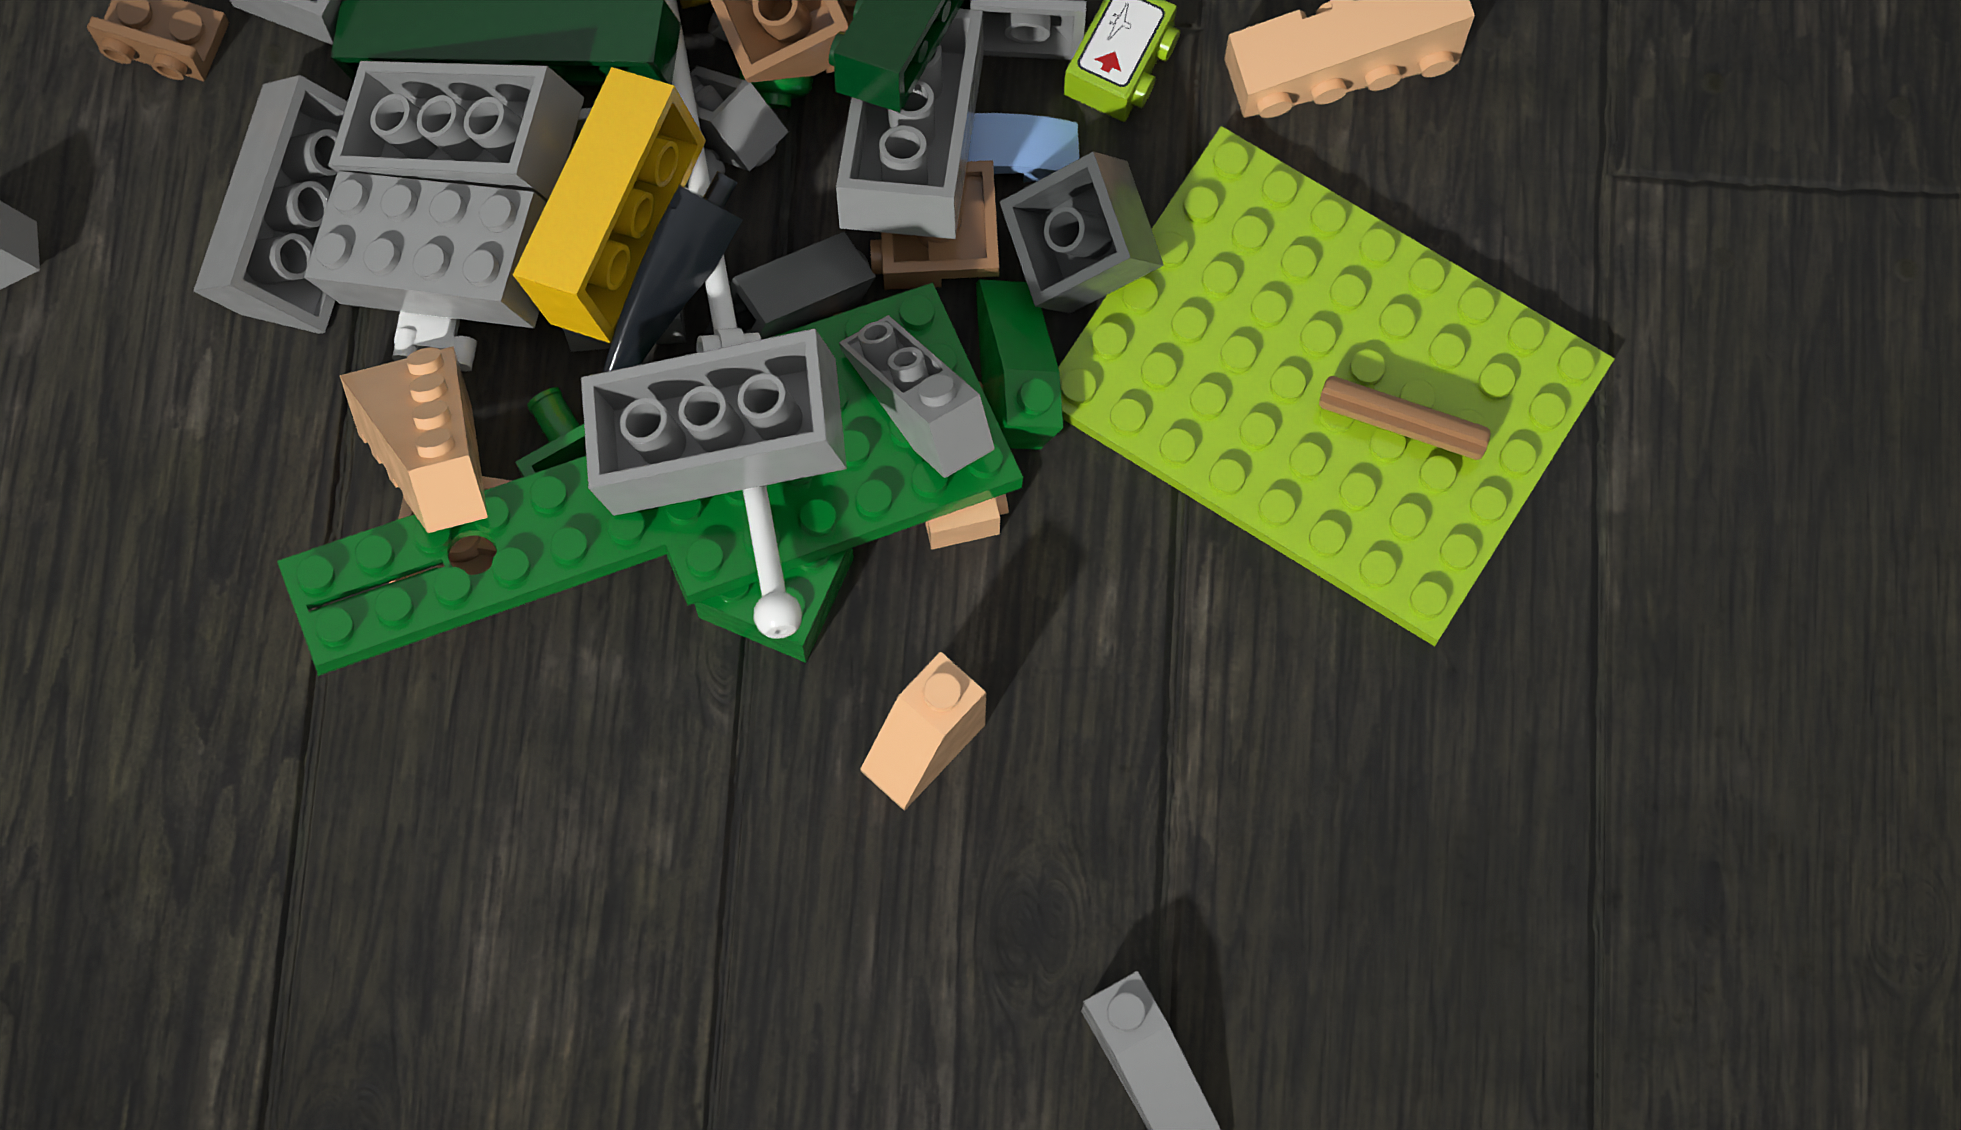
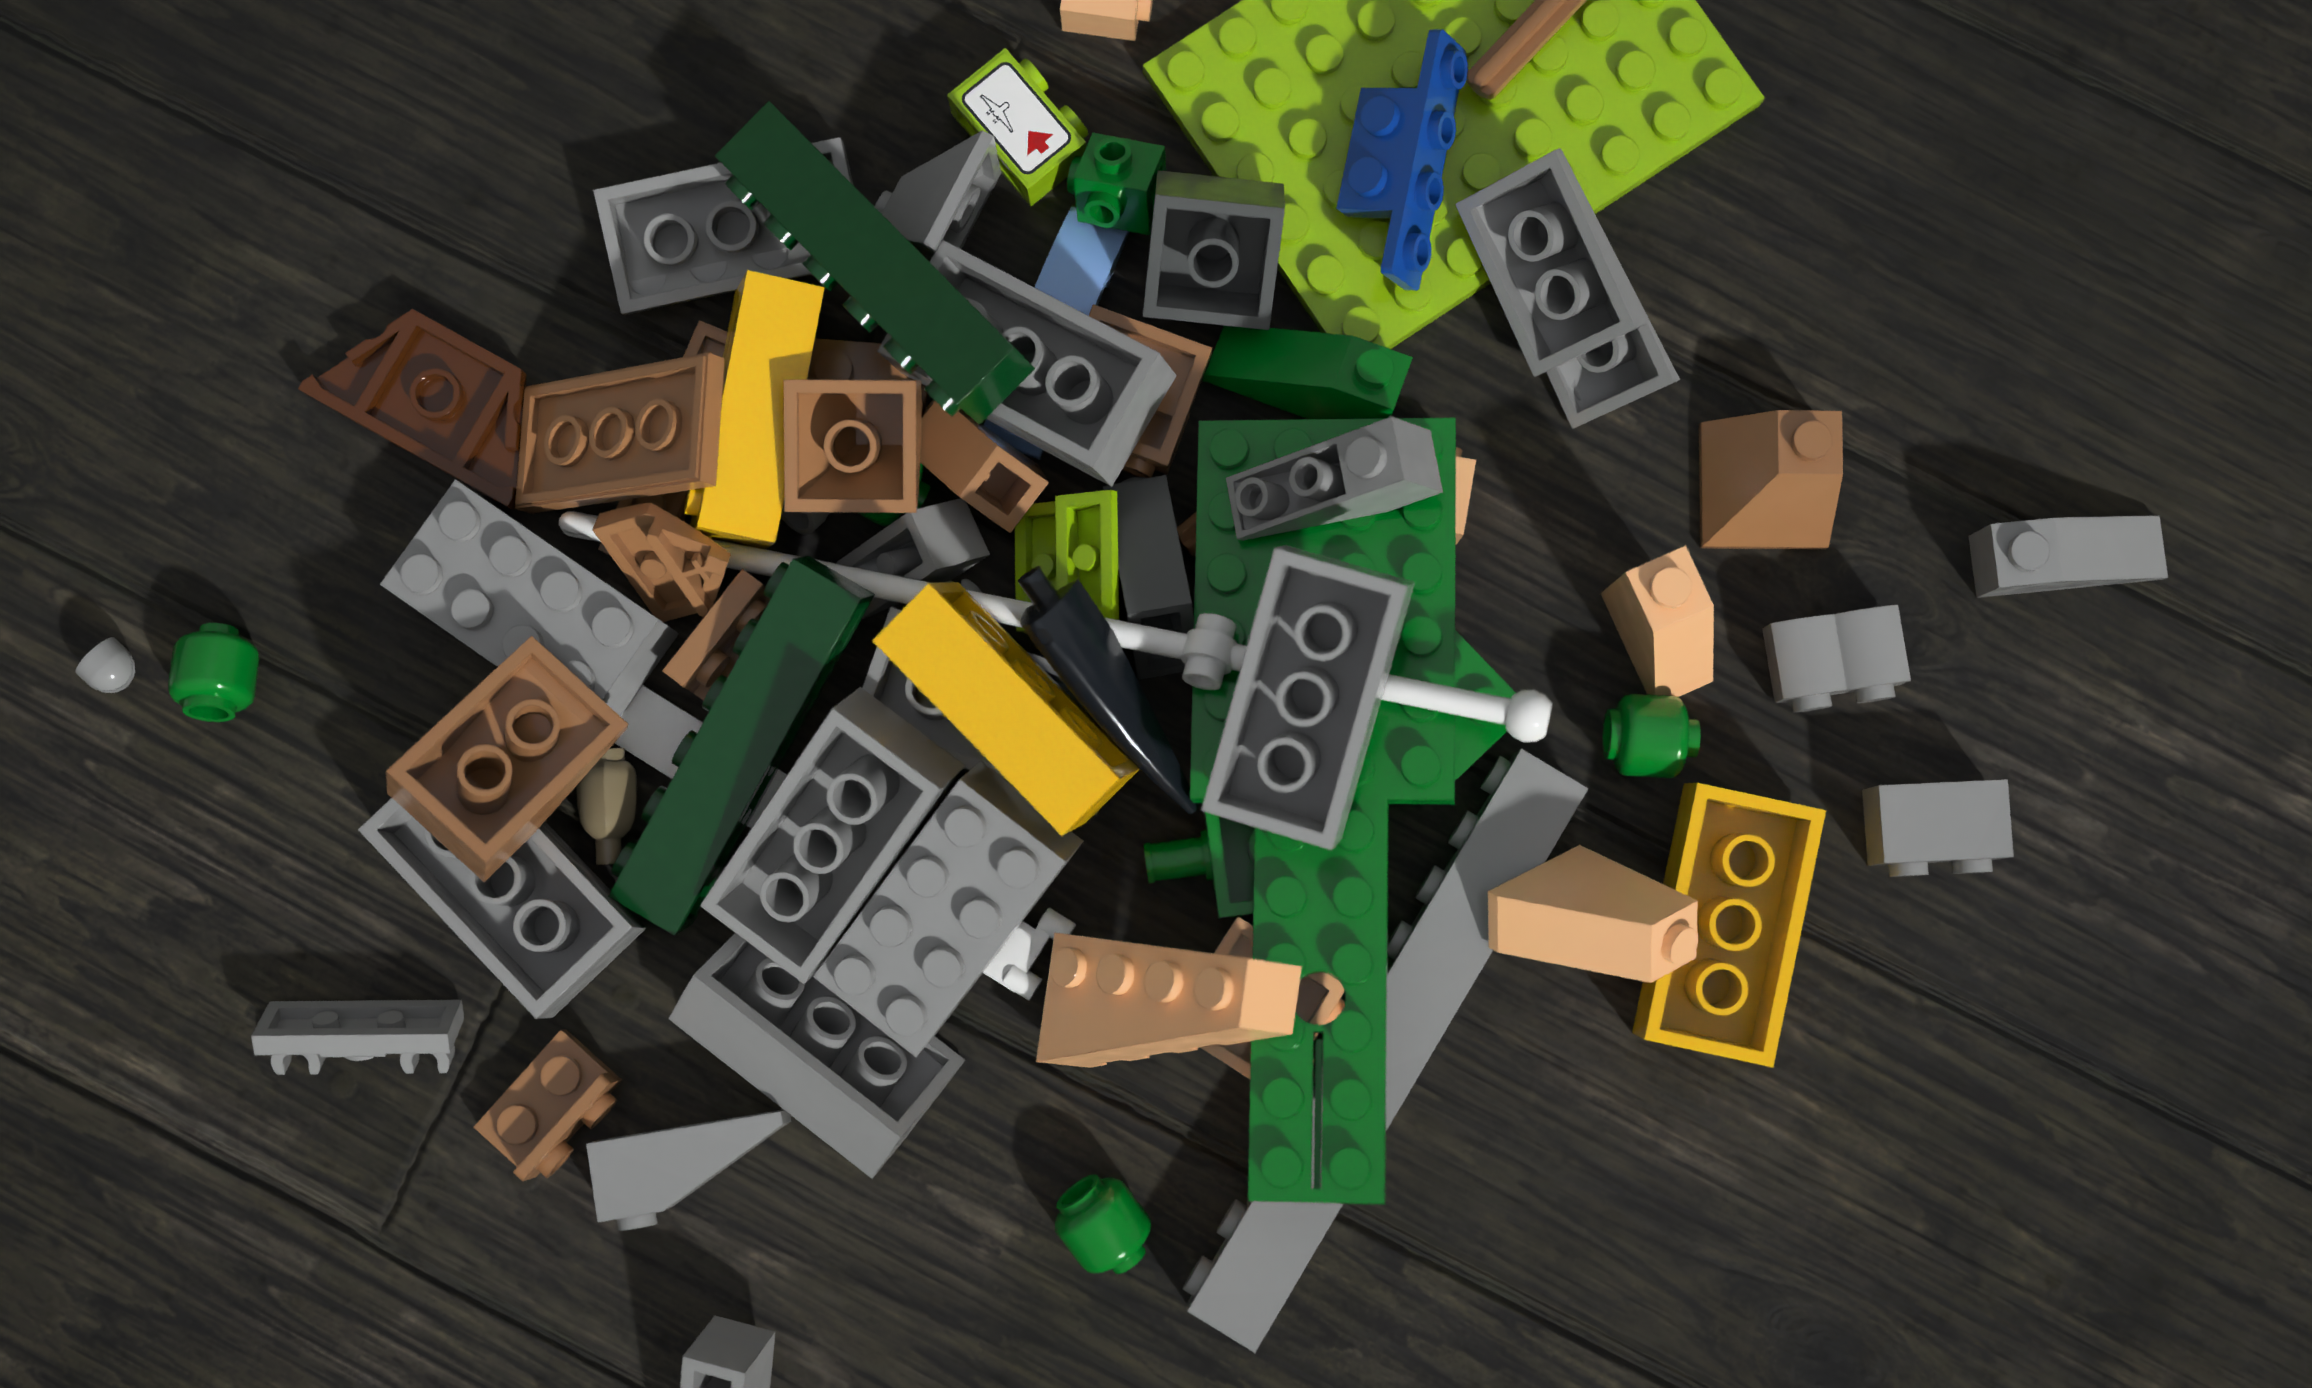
camera: 65 degrees left, 10 degrees up
none -> light grey slope [586,1109,791,1231]
none -> medium nougat slope [920,399,1049,533]
none -> lime slope [1015,490,1119,633]
none -> green head [1055,1174,1151,1274]
none -> green brick [1067,132,1166,235]
none -> light grey brick [1183,749,1588,1353]
none -> blue bracket [1336,29,1468,291]
none -> light grey slope [1455,148,1680,429]
none -> light nougat slope [1488,845,1698,983]
none -> green head [1602,694,1701,778]
none -> yellow brick [1632,783,1826,1067]
none -> medium nougat slope [1699,410,1843,550]
none -> light grey brick [1762,605,1911,712]
none -> light grey brick [1862,779,2014,877]

